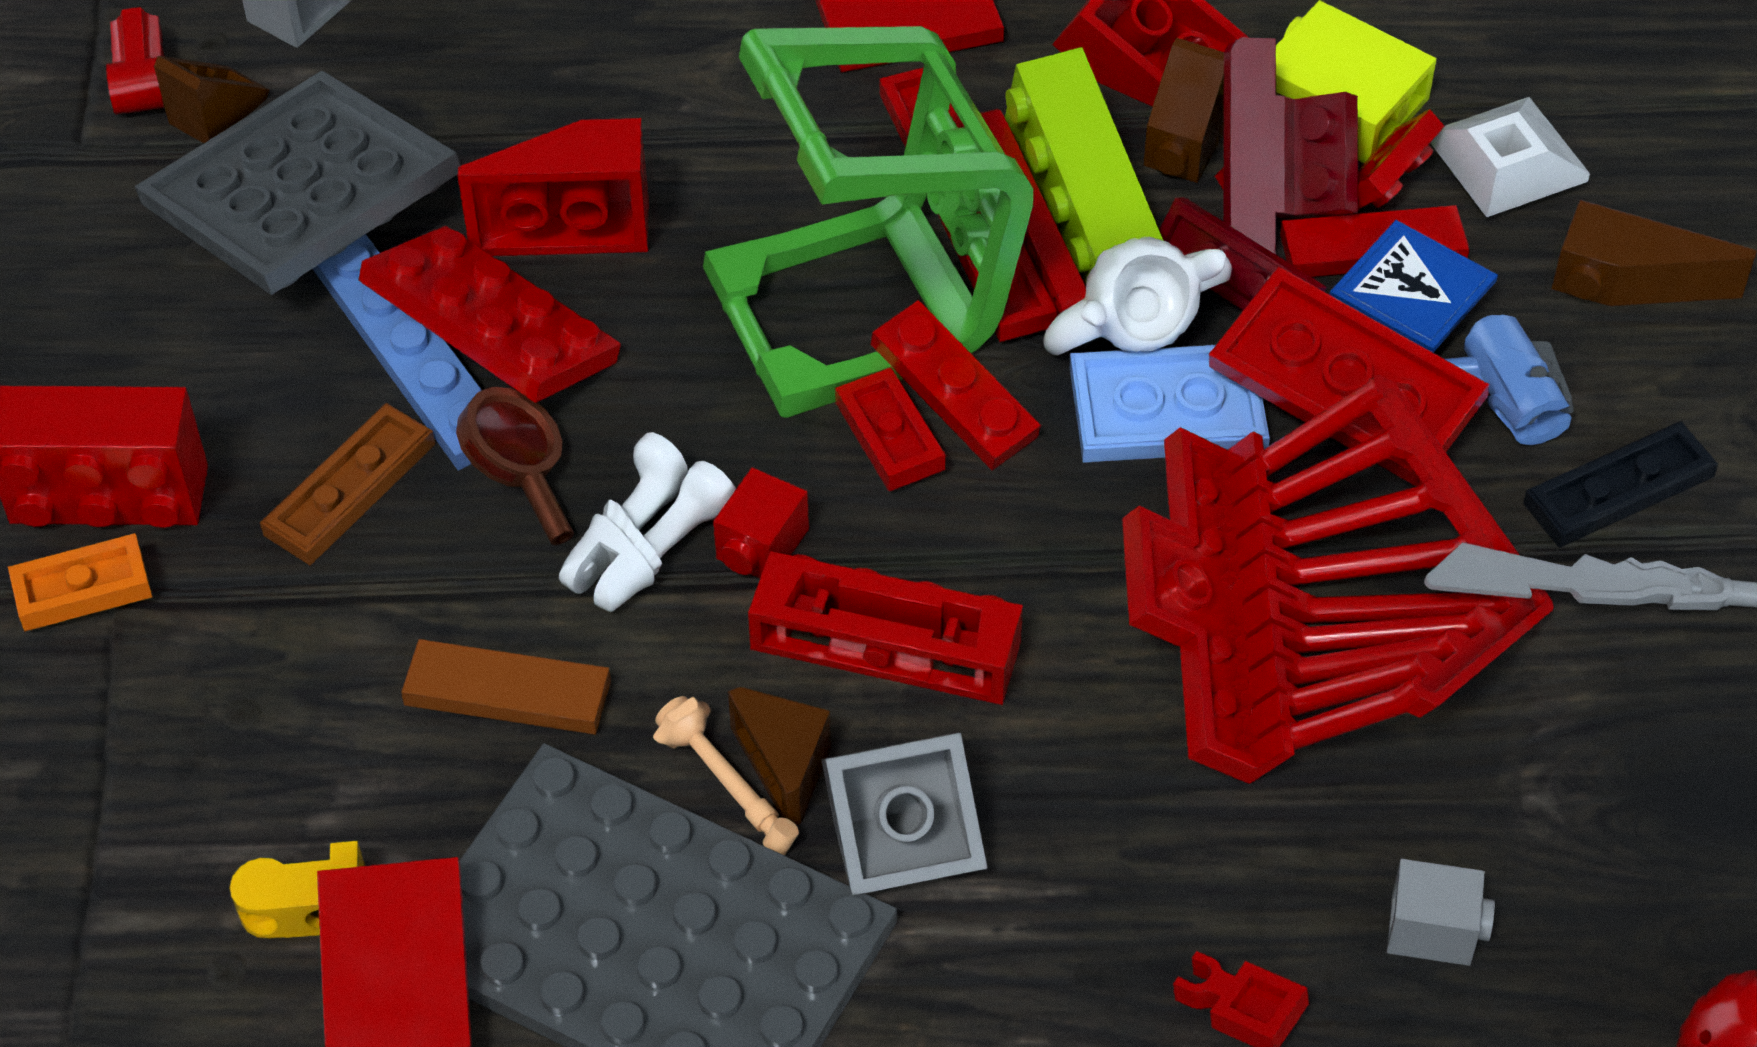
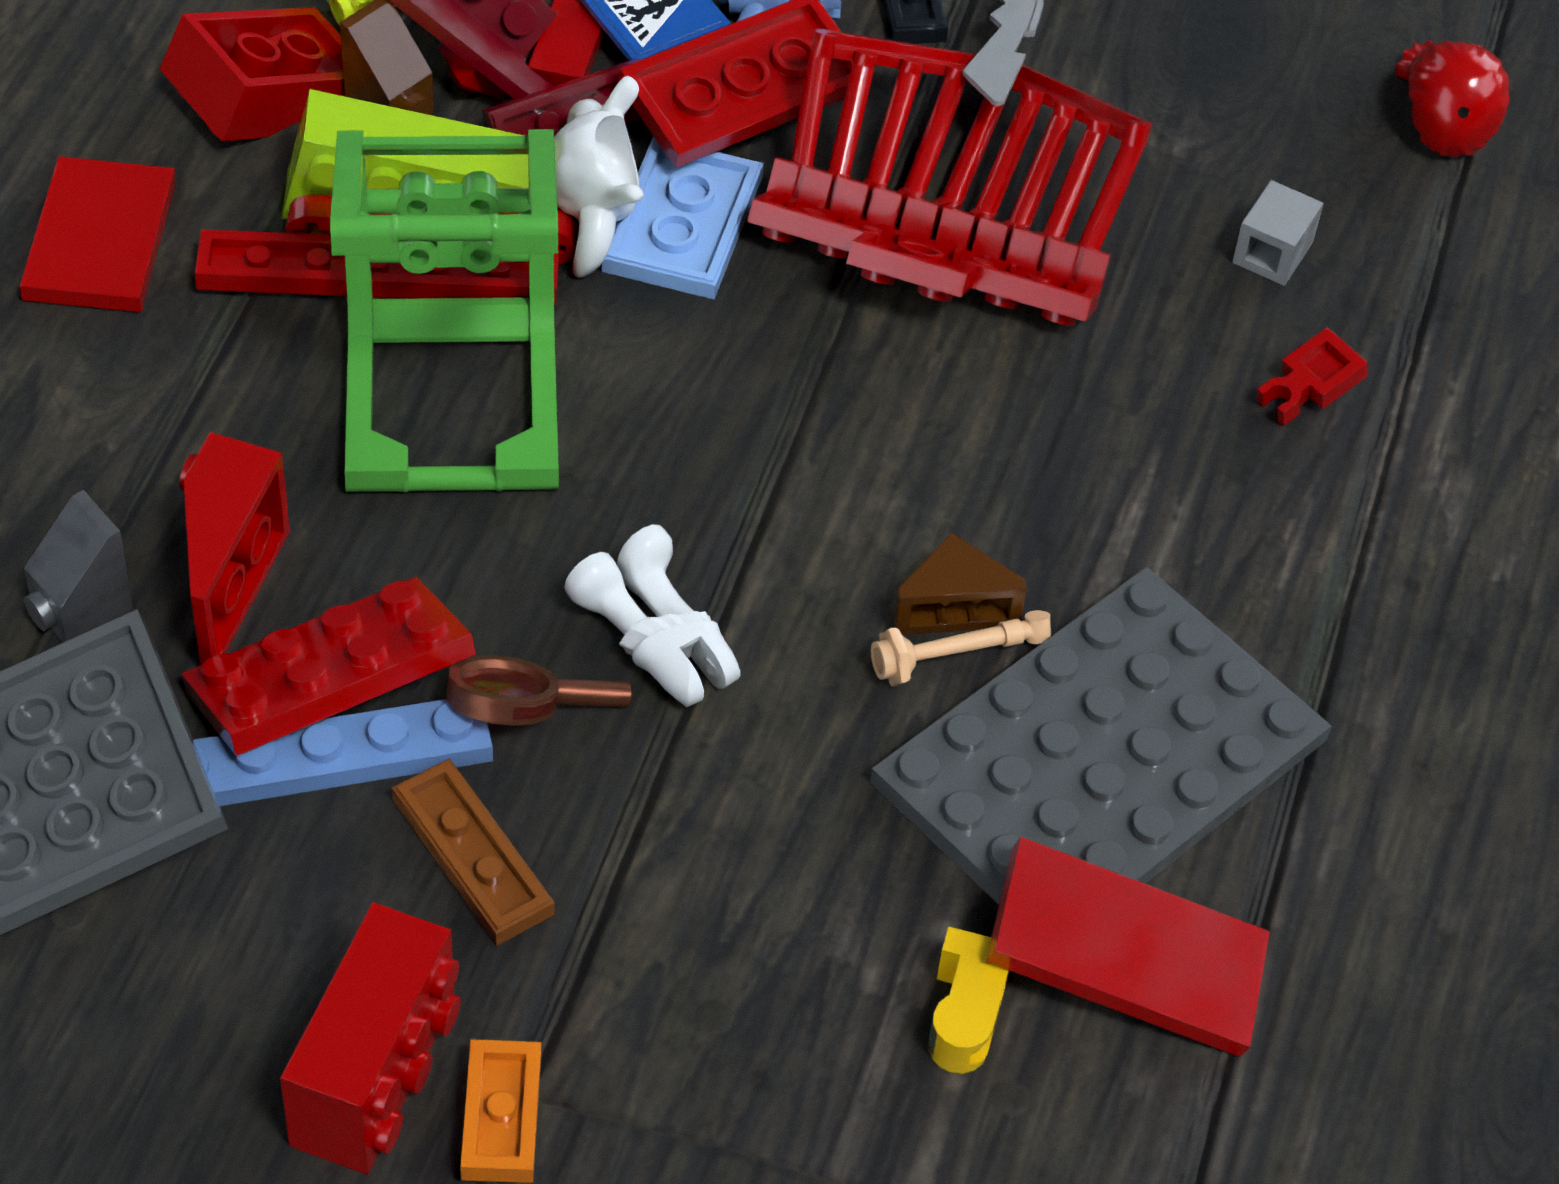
camera: 75 degrees left, 0 degrees up
dark orange tile [401,639,611,735] -> none
red brick [713,467,809,578] -> none
red brick [748,551,1023,705] -> none
light grey slope [821,733,987,896] -> none
red plate [835,367,945,491] -> none
red plate [870,300,1041,471] -> none
none -> flat silver slope [24,490,133,643]

